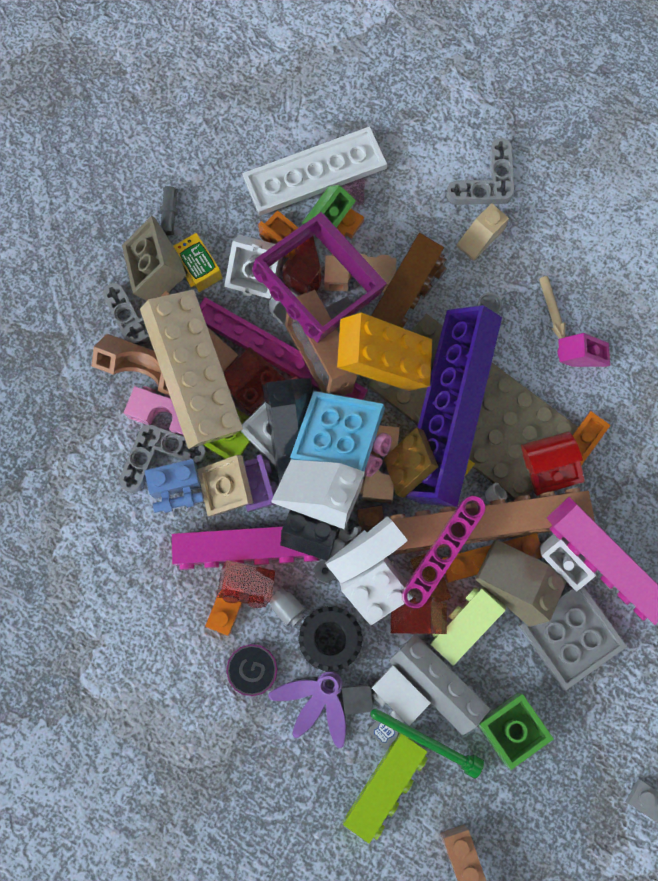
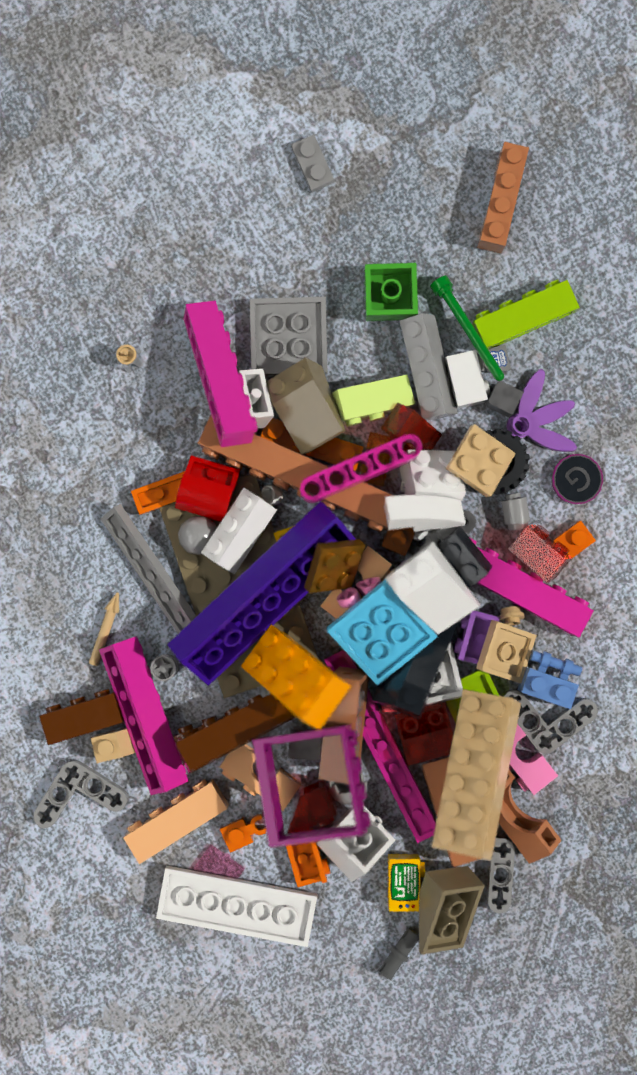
camera: 145 degrees left, 10 degrees up
bright green brick [302,185,356,228] -> none
dark pink slope [557,333,610,367] -> none
none -> reddish brown brick [39,689,124,745]
none -> dark pink brick [99,636,188,795]
none -> light grey plate [101,504,197,633]
none -> light nougat brick [123,779,229,864]
none -> light grey hair [178,516,217,555]
none -> white brick [201,488,277,574]
none -> tan plate [445,424,516,497]
none -> tan plate [499,606,525,626]

